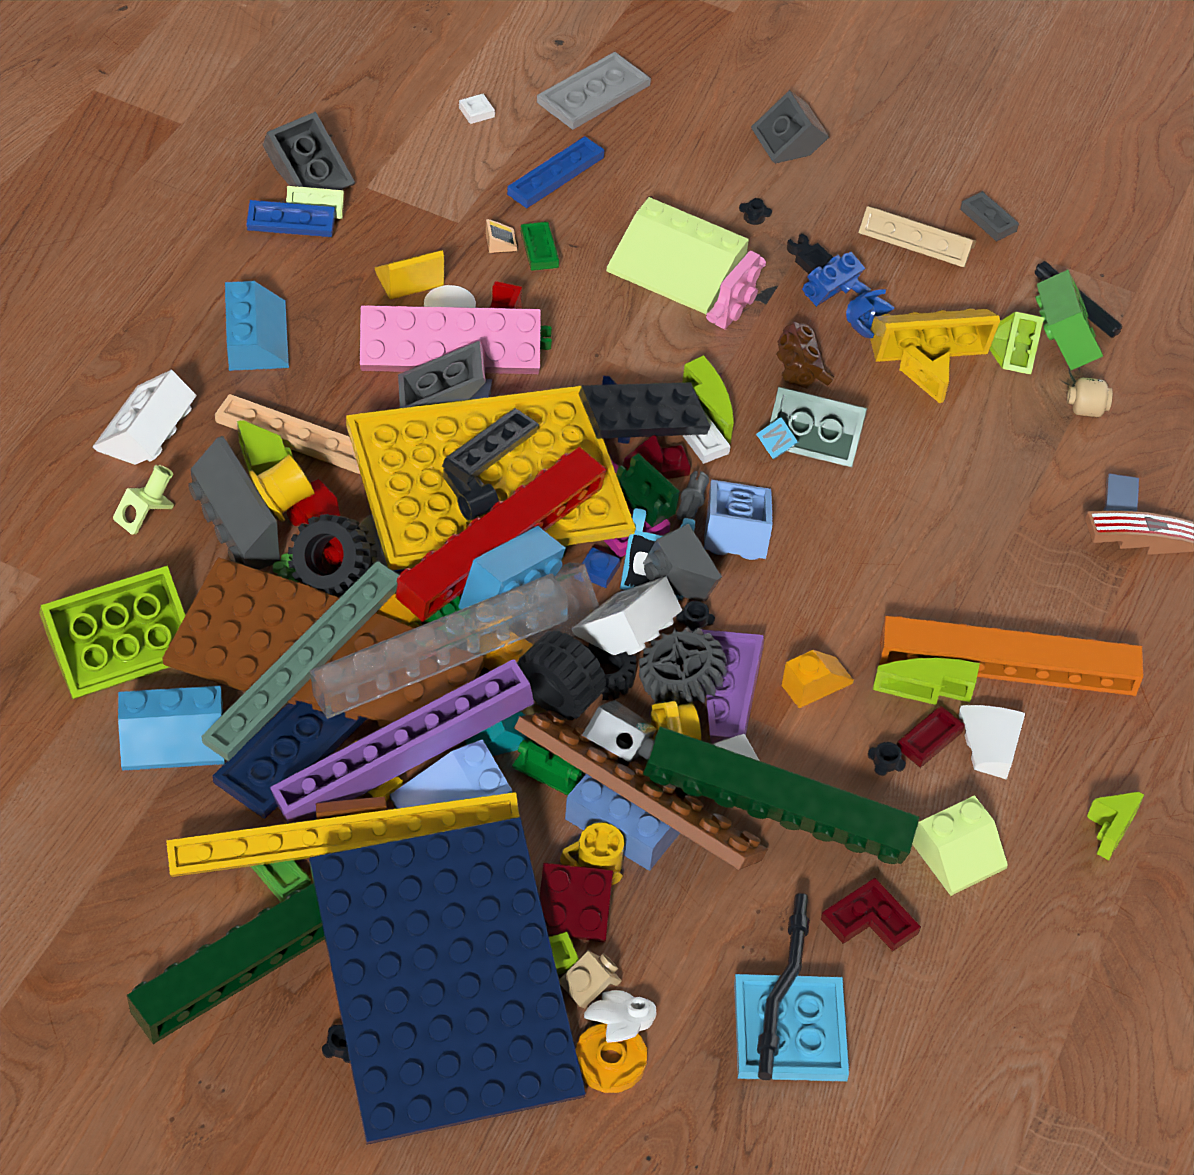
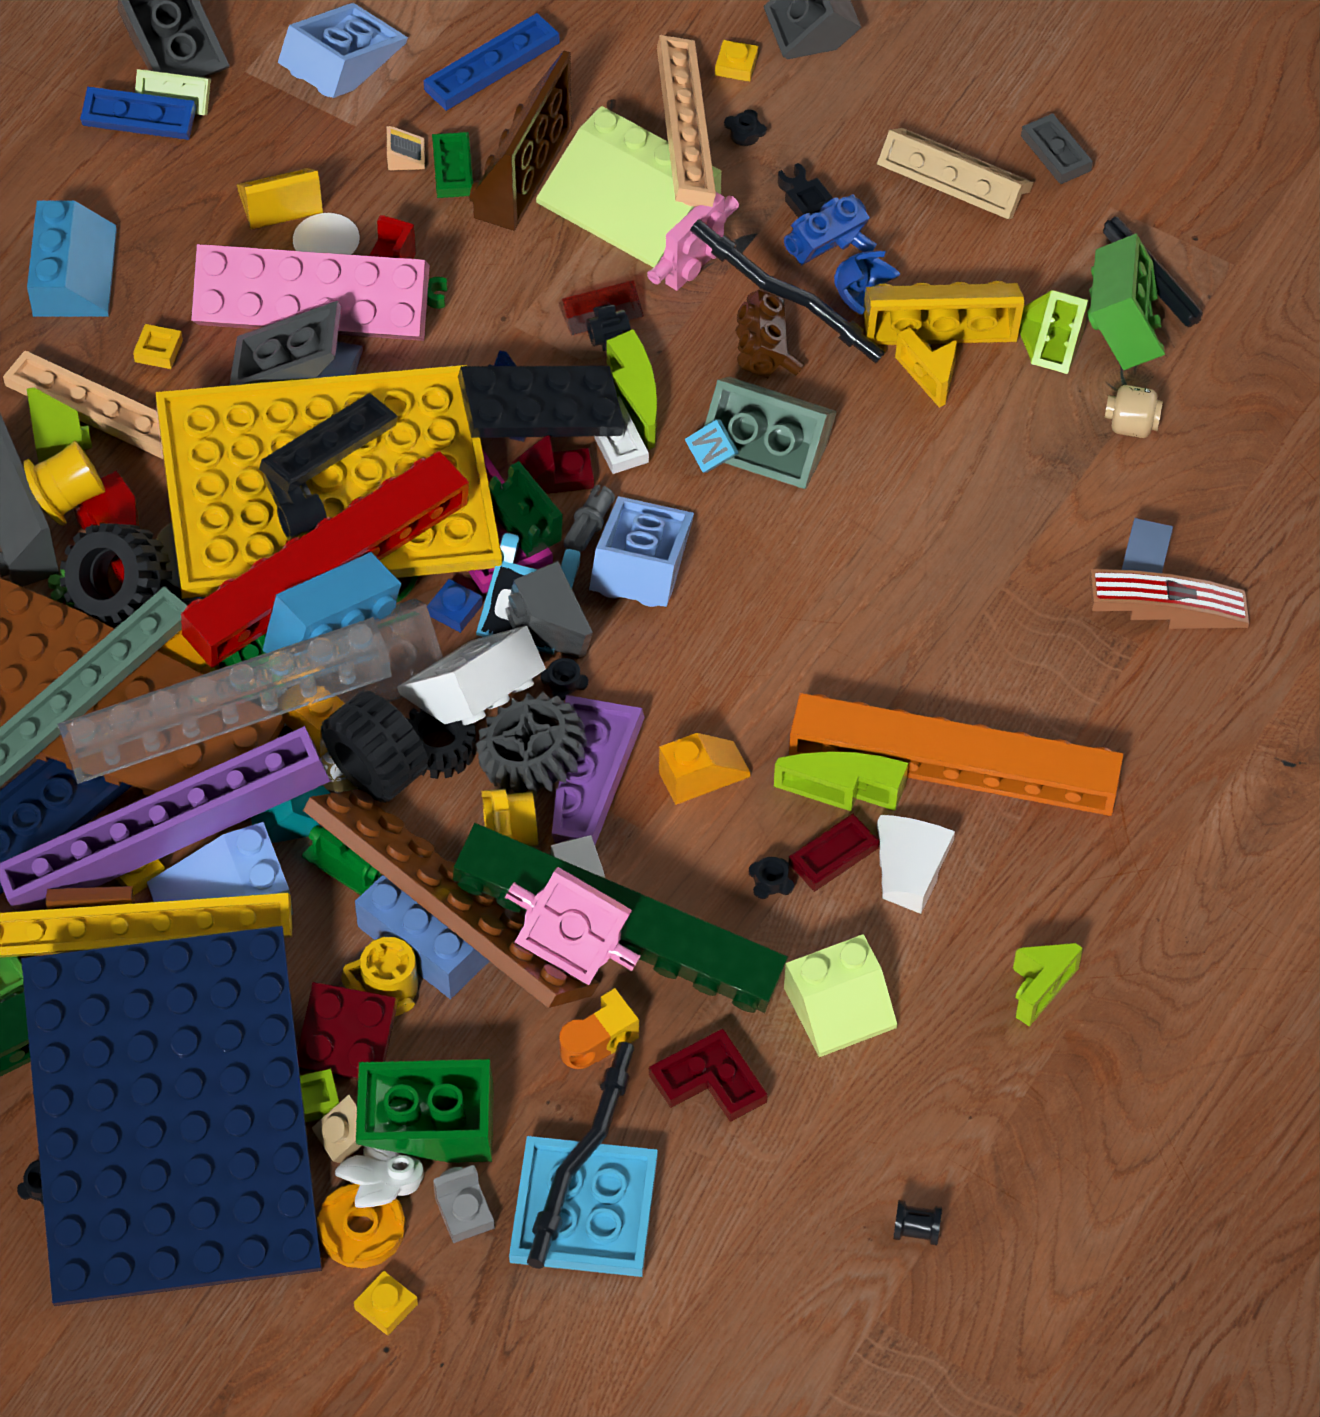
camera: 10 degrees right, 5 degrees up
torso [582,700,656,762] -> none
none -> yellow plate [133,324,183,369]
none -> light blue slope [278,3,408,98]
none -> yellow plate [354,1271,418,1336]
none -> green slope [356,1059,494,1163]
none -> light grey bracket [433,1165,495,1243]
none -> reddish brown slope [469,51,572,231]
none -> bright pink plate [505,867,641,985]
none -> clear red slope [559,280,644,336]
none -> leg [559,988,639,1069]
none -> black gear [586,304,631,352]
none -> light nougat plate [657,35,716,207]
none -> black bar [690,219,885,364]
none -> yellow plate [715,40,758,82]
none -> black bush [893,1200,942,1246]

